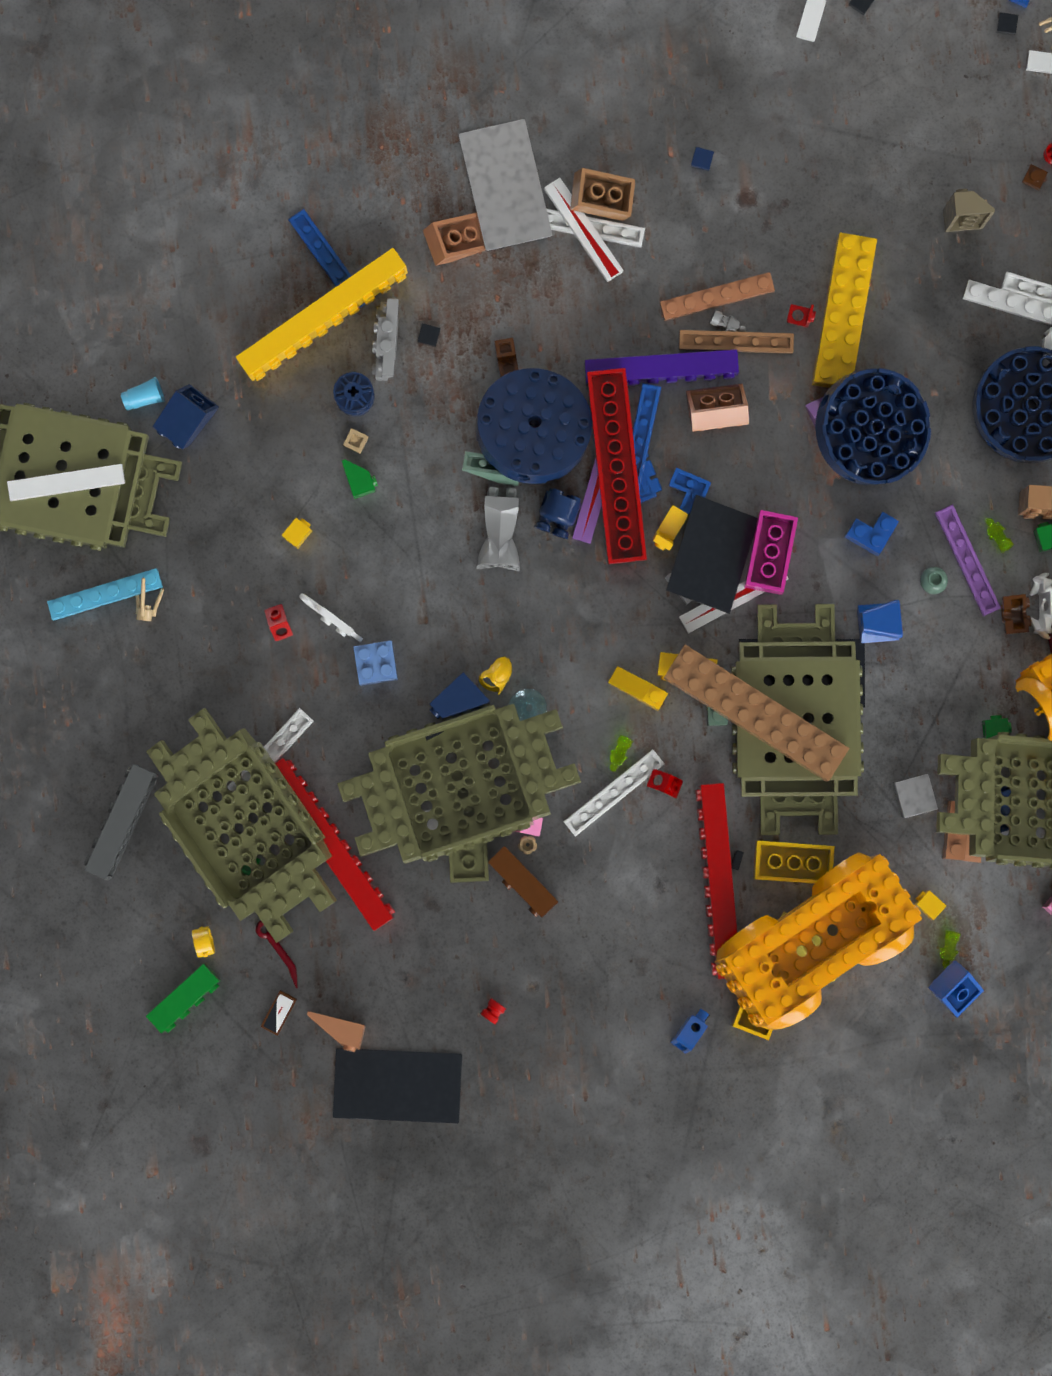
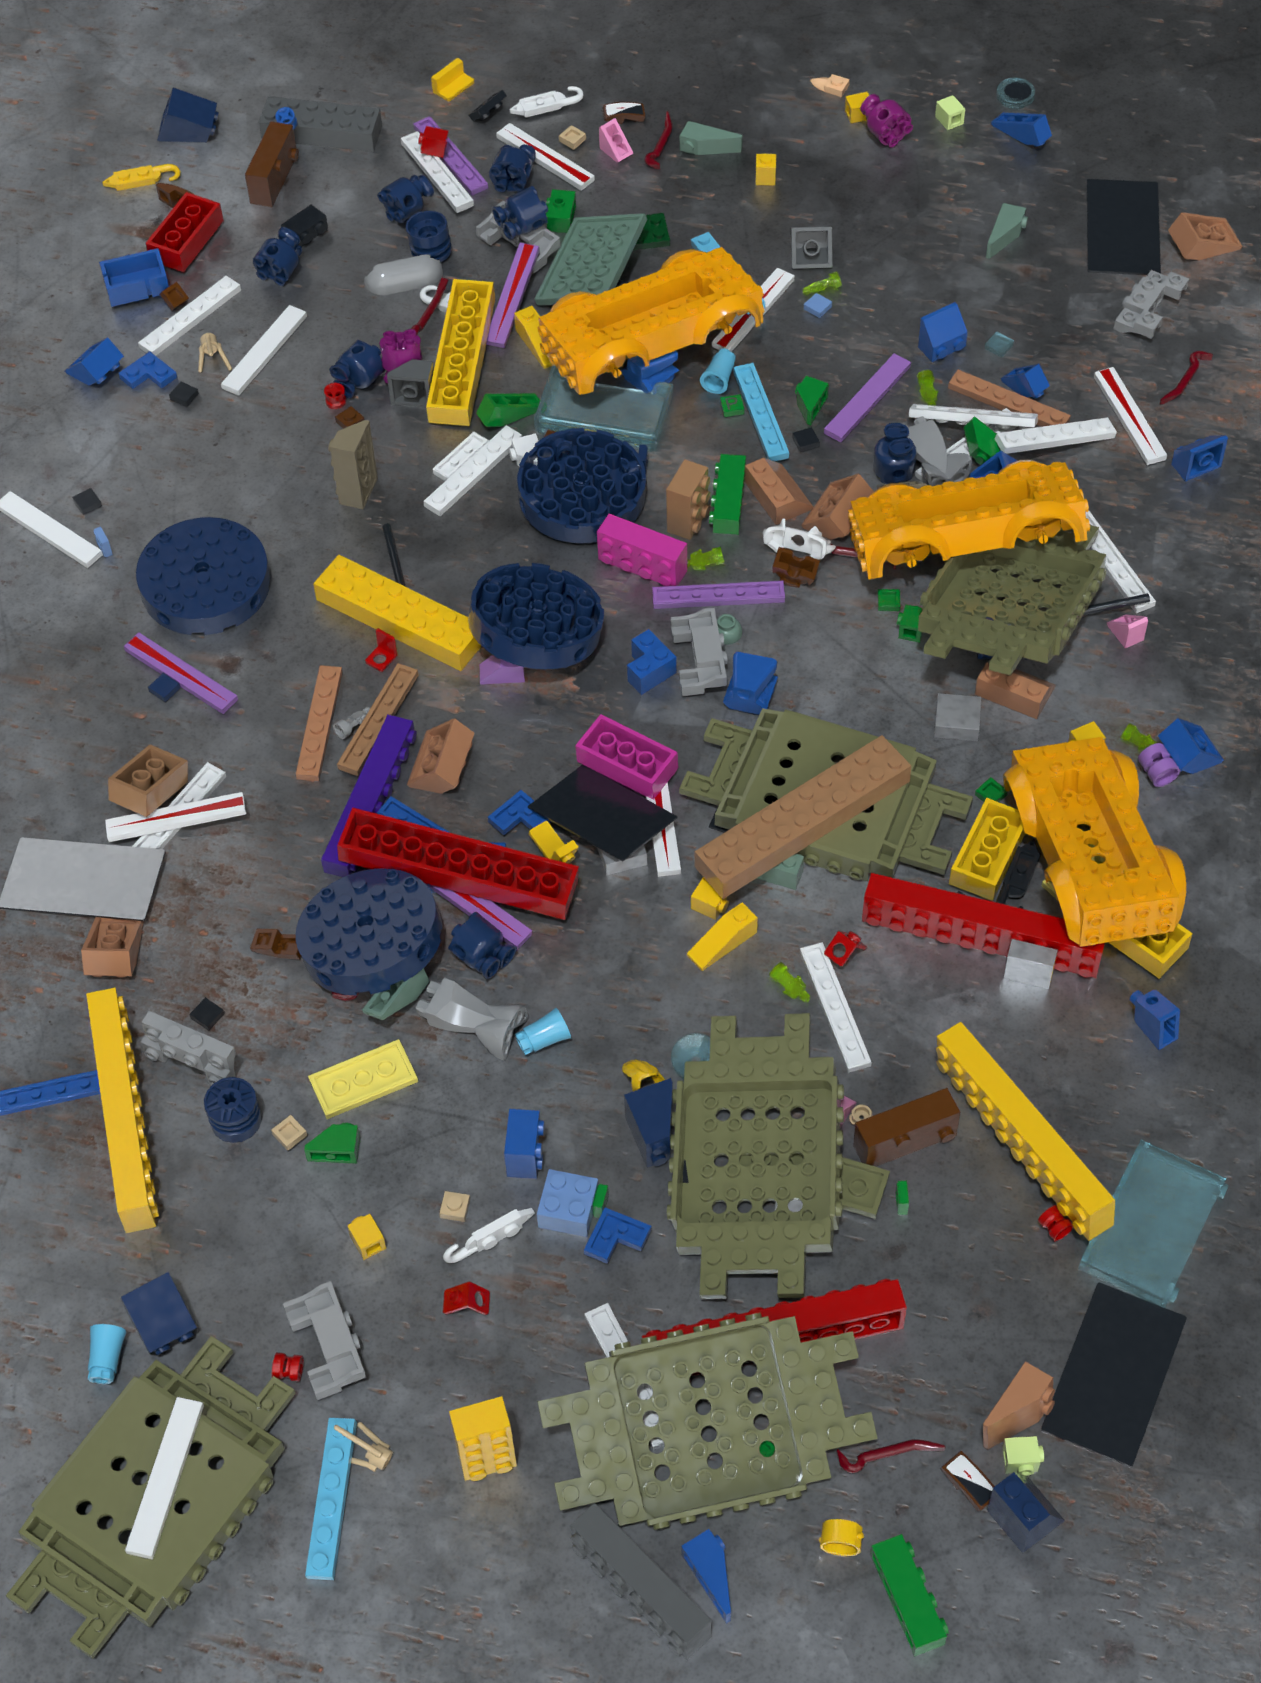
camera: 65 degrees left, 30 degrees down
none -> medium blue tile [93,527,113,557]
none -> medium lavender tile [124,632,238,714]
none -> dark blue brick [136,517,271,635]
none -> red wheel [272,1352,304,1382]
none -> light grey bracket [283,1281,366,1400]
none -> light yellow tile [308,1039,418,1119]
none -> black piece [382,523,406,587]
none -> tan plate [439,1191,470,1222]
none -> yellow brick [449,1396,517,1481]
none -> blue brick [504,1109,545,1179]
none -> medium azure plant [514,1008,571,1055]
none -> blue plate [584,1208,652,1264]
none -> green tile [592,1184,609,1218]
none -> dark pink brick [597,514,687,586]
none -> light grey bracket [671,607,727,696]
none -> blue slope [681,1529,731,1624]
none -> green tile [878,589,900,611]
none -> green tile [895,1181,909,1215]
none -> yellow brick [936,1022,1115,1241]
none -> green tile [975,777,1008,802]
none -> dark blue slope [987,1472,1065,1553]
none -> black plate [996,839,1041,909]
none -> yellowish green brick [1002,1436,1044,1476]
none -> flat silver piece [1004,939,1057,989]
none -> clear light blue windscreen [1079,1140,1229,1308]
none -> medium lavender wheel [1138,743,1180,787]

